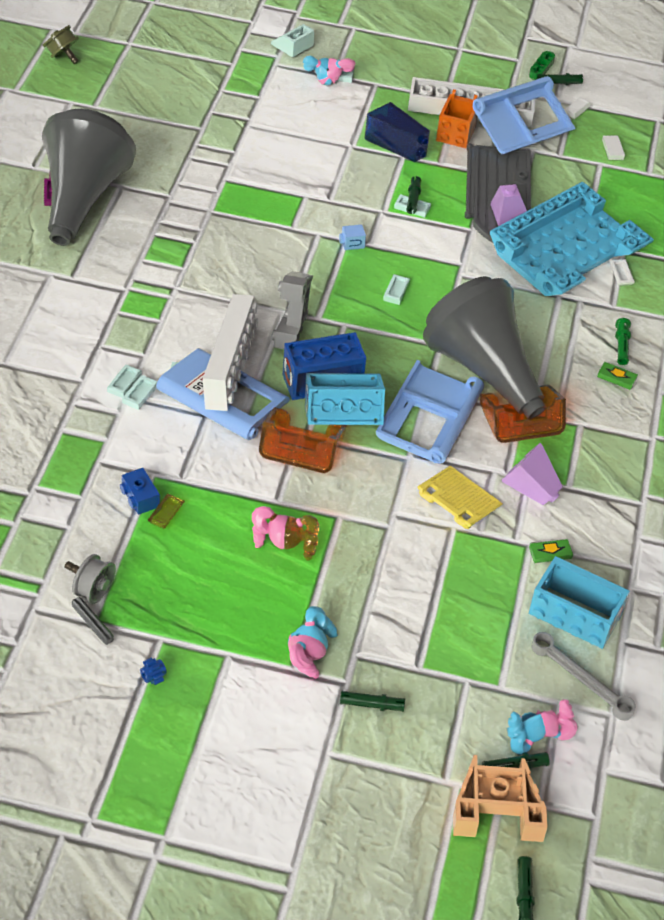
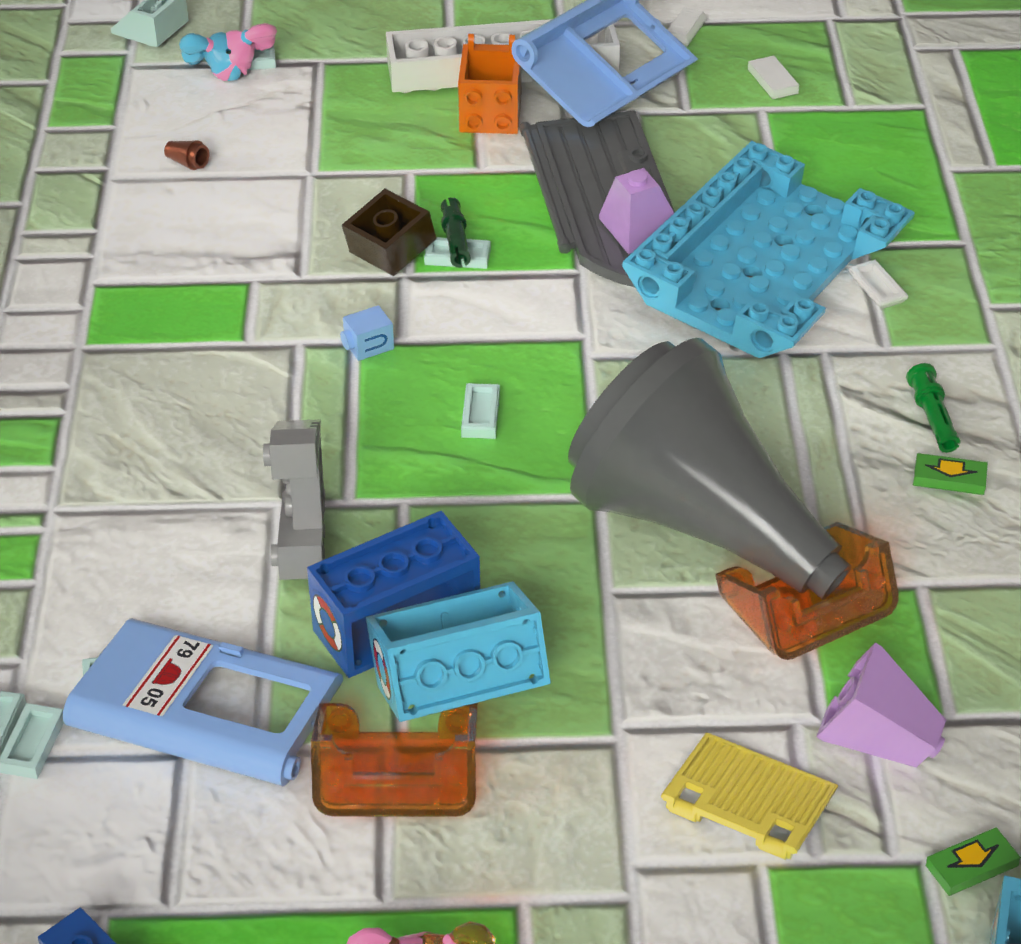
camera: 10 degrees left, 5 degrees down
white brick [203,294,258,411] -> none
clear blue slope [365,102,430,162] -> none
light blue piece [376,360,484,464] -> none
none -> copper cone [164,141,210,170]
none -> dark brown brick [342,188,436,276]

